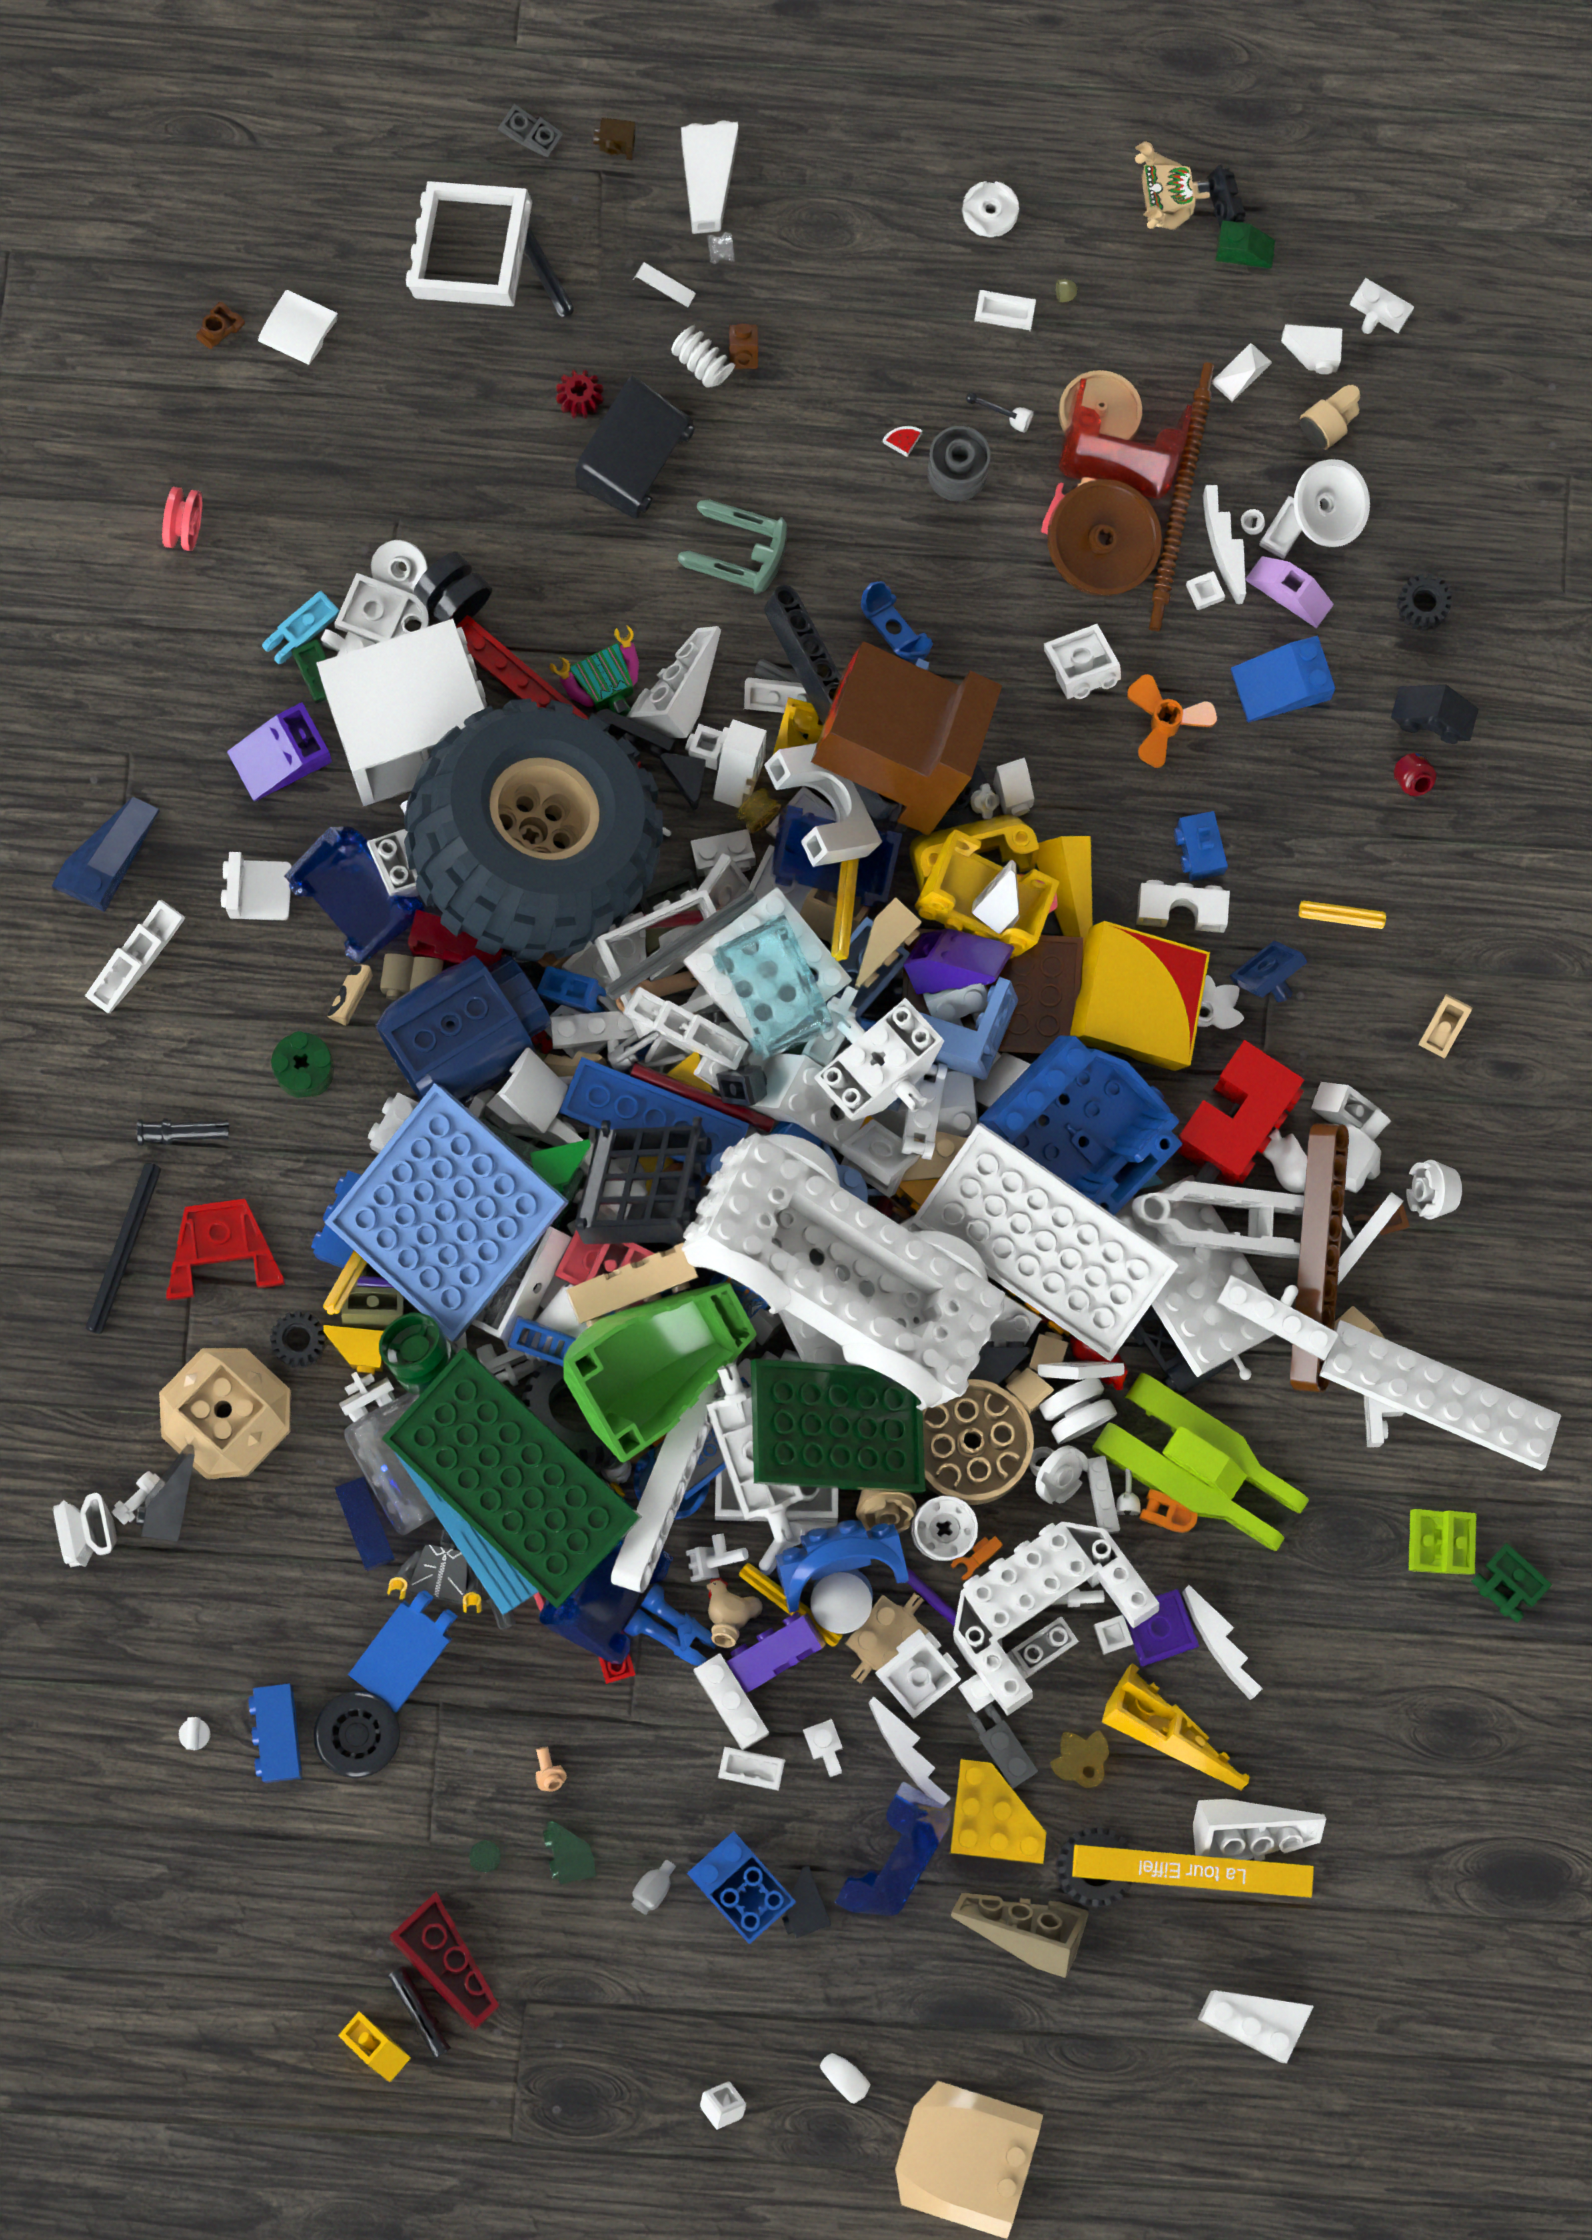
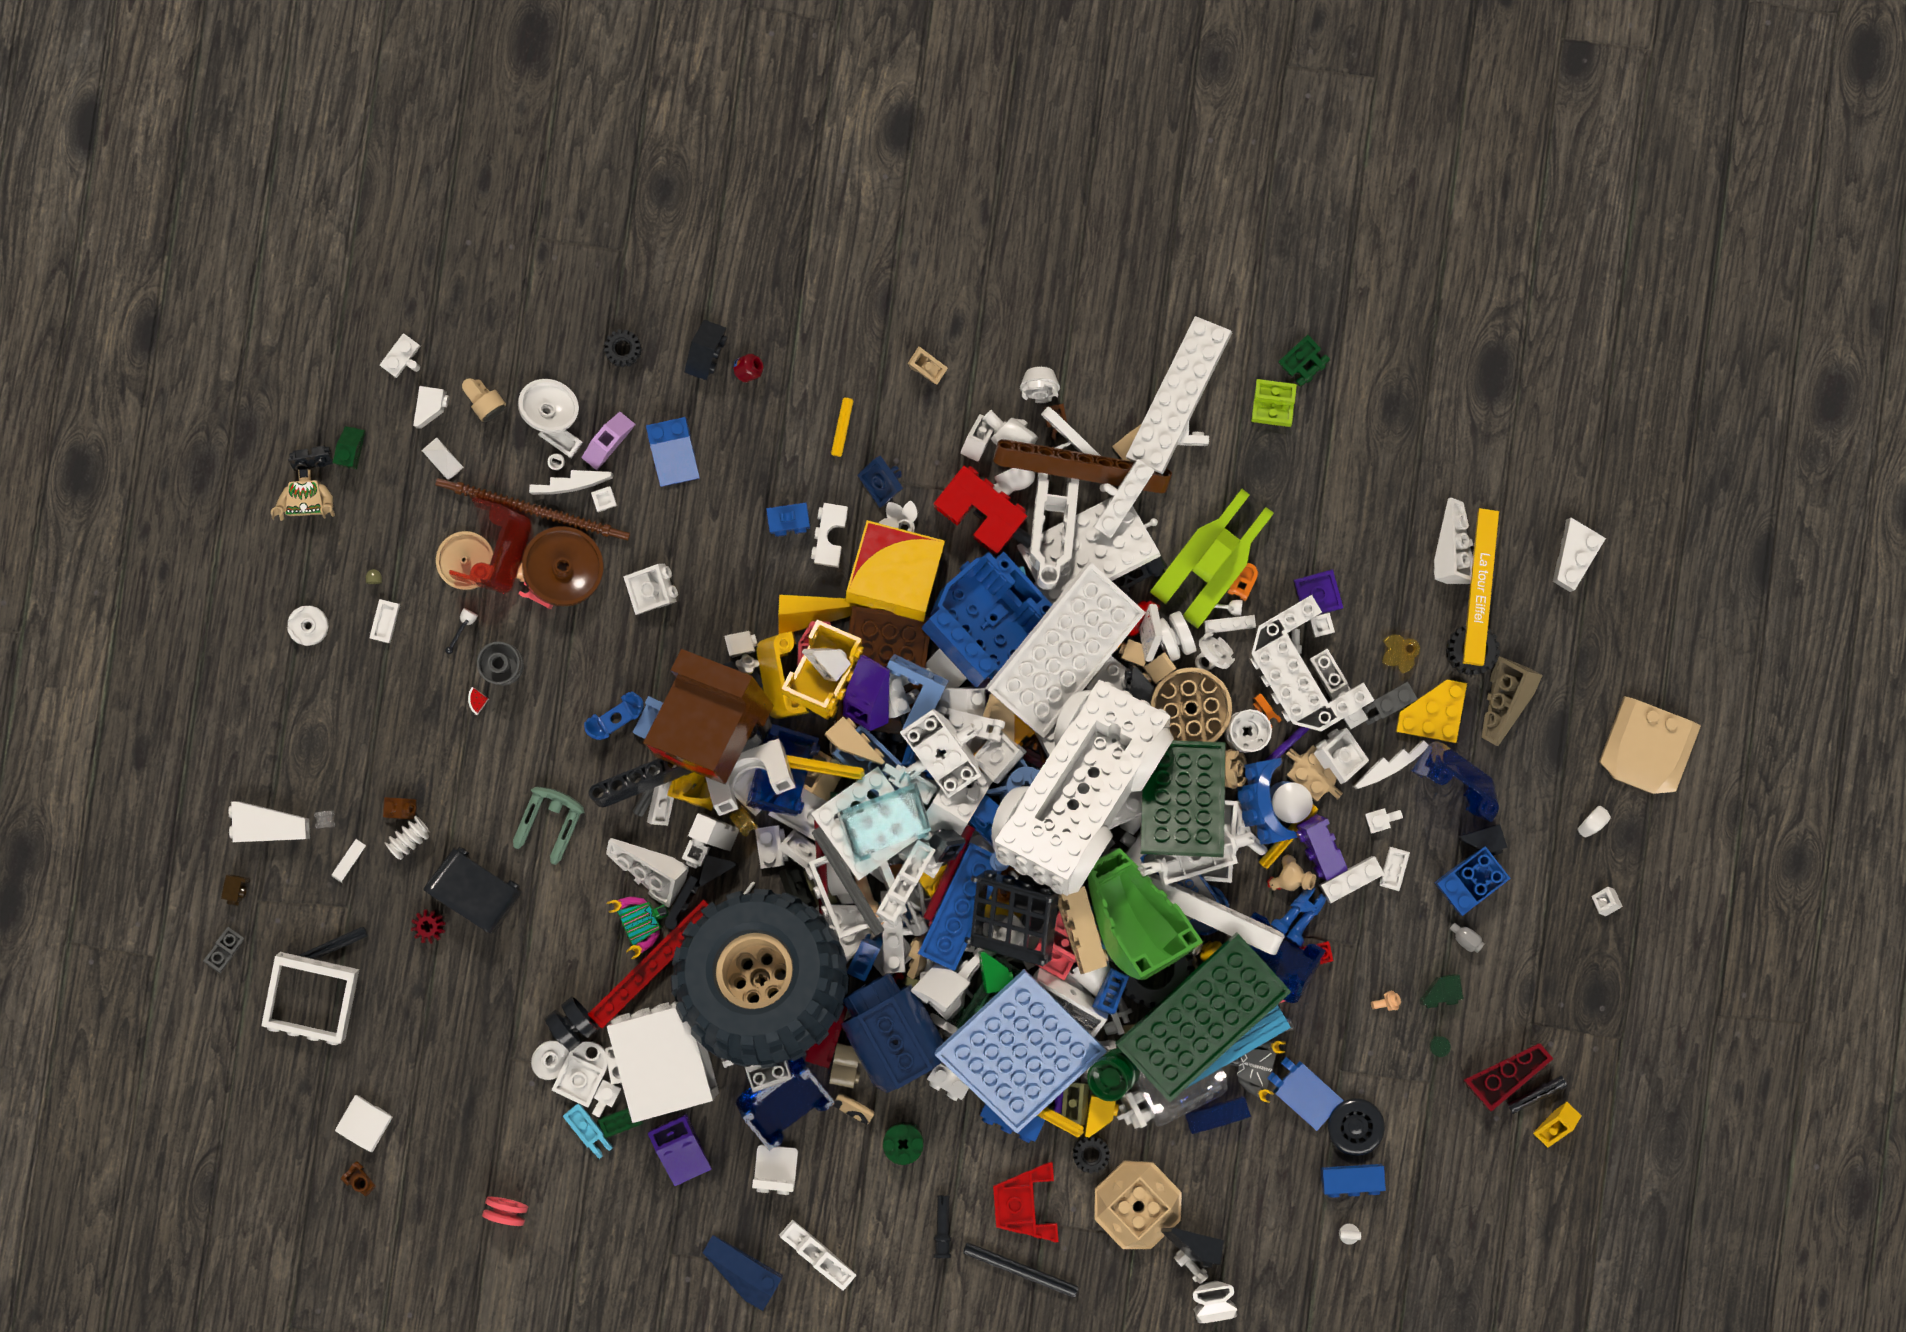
camera: 80 degrees left, 10 degrees up
white arm [686,1534,749,1582] -> none
yellow wedge [1102,1663,1249,1790] -> none
orange piece [1127,674,1217,768] -> none
white slope [1182,1585,1262,1700] -> none

